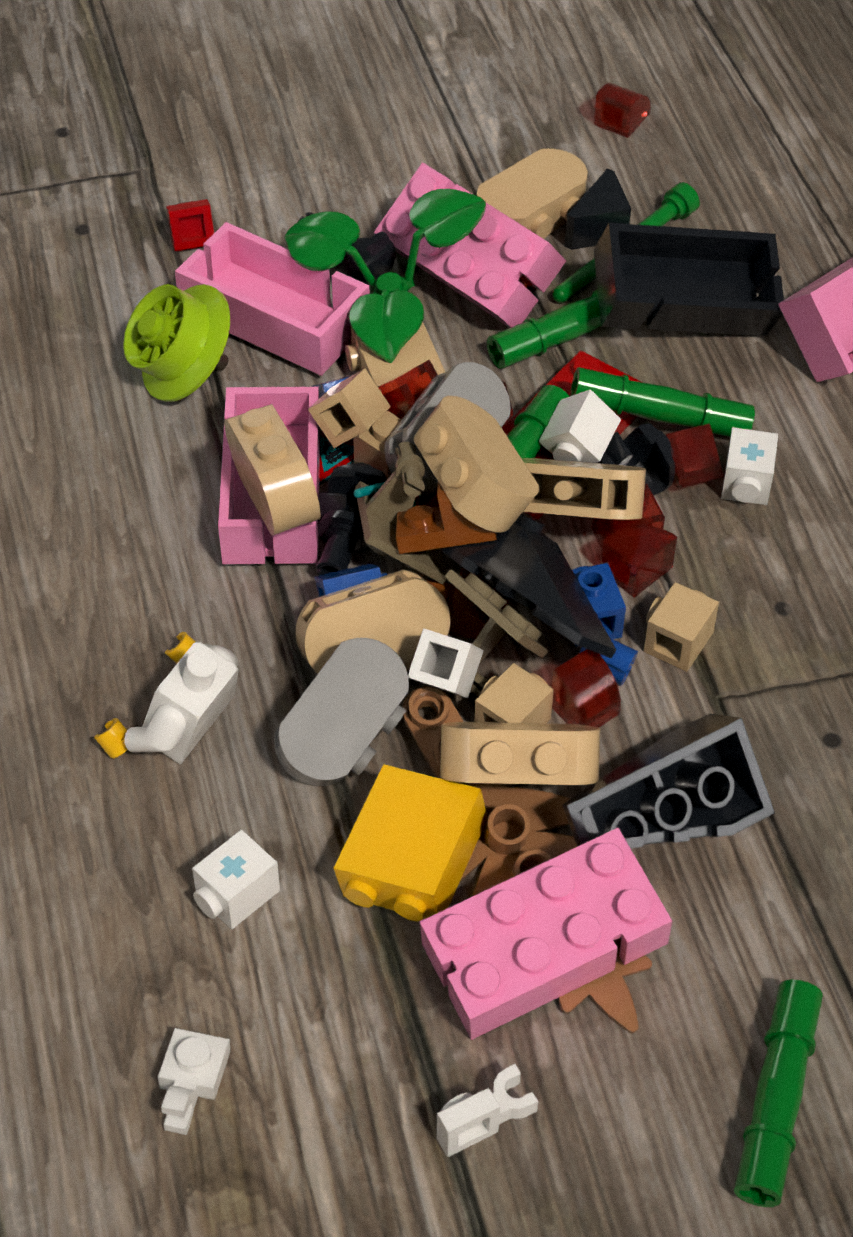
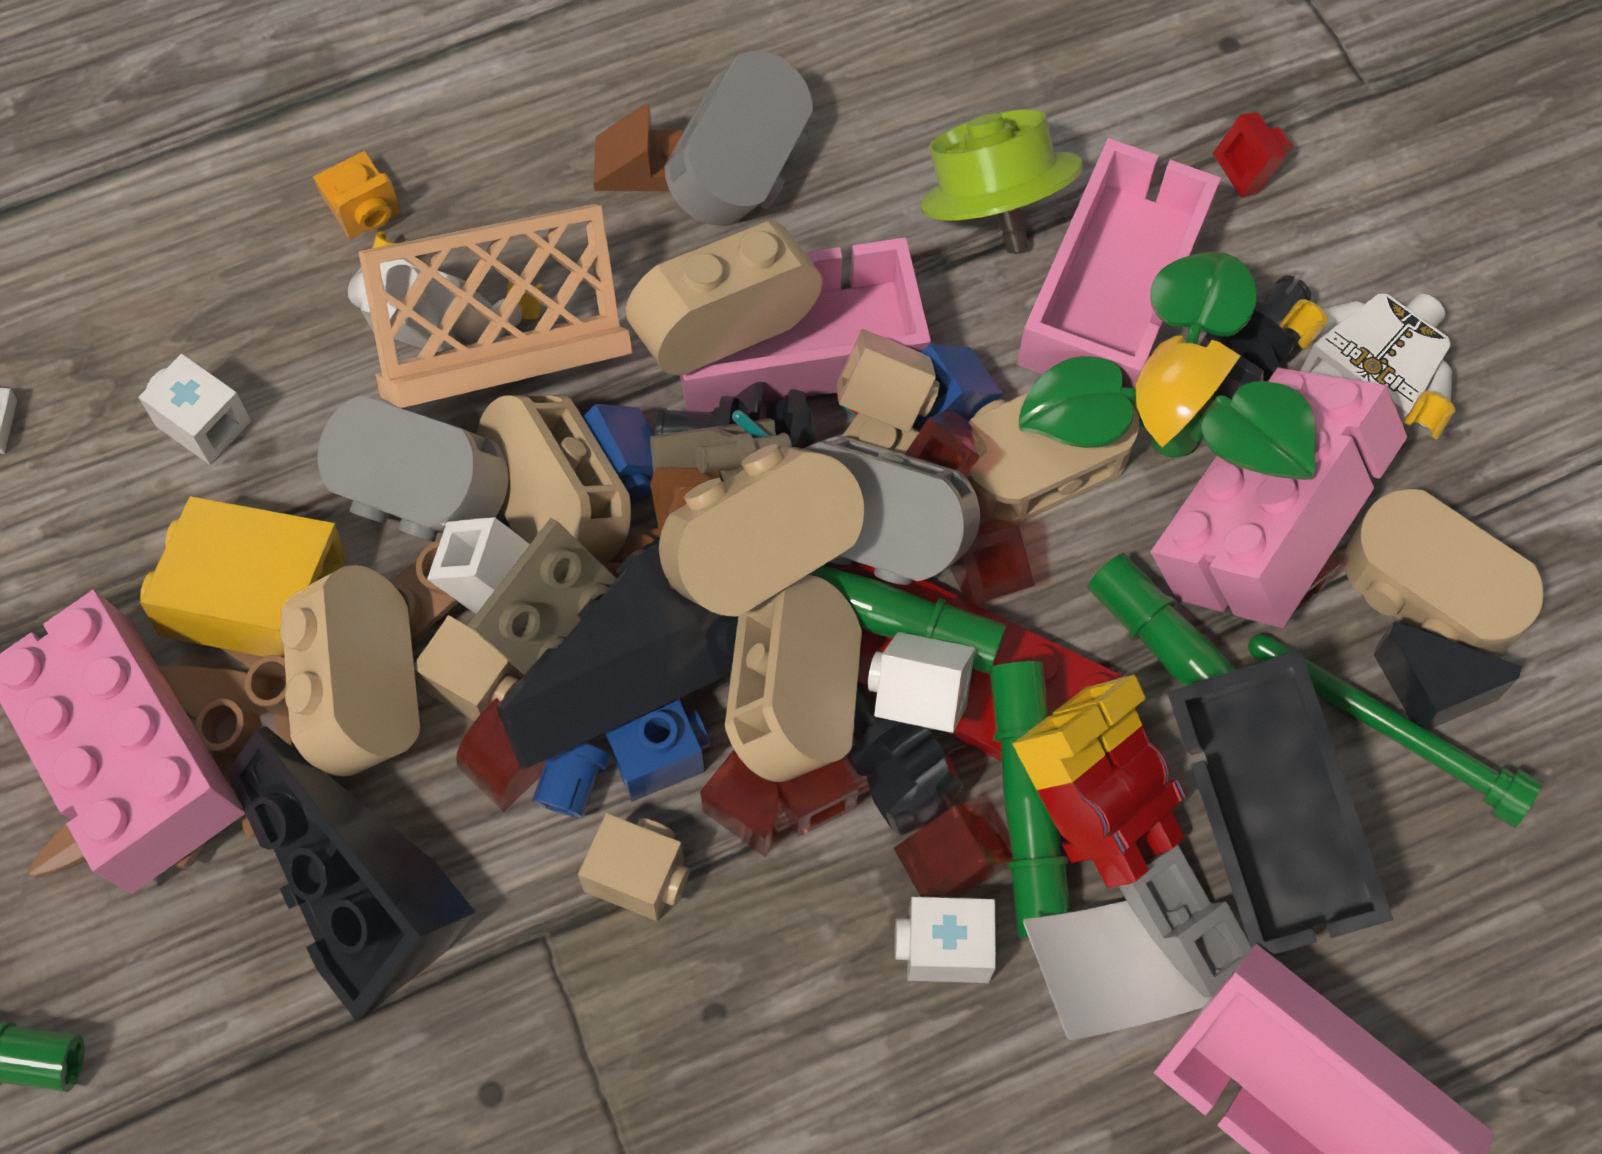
camera: 80 degrees right, 15 degrees up
none -> light orange bracket [313,151,401,239]
none -> light nougat fence [358,204,632,408]
none -> dark orange slope [593,104,684,191]
none -> light grey brick [664,51,813,225]
none -> red hips [1012,674,1187,888]
none -> white sticker [1023,900,1212,1040]
none -> light grey slope [1119,845,1251,998]
none -> yellow brick [1135,336,1240,447]
none -> white torso [1279,294,1455,440]

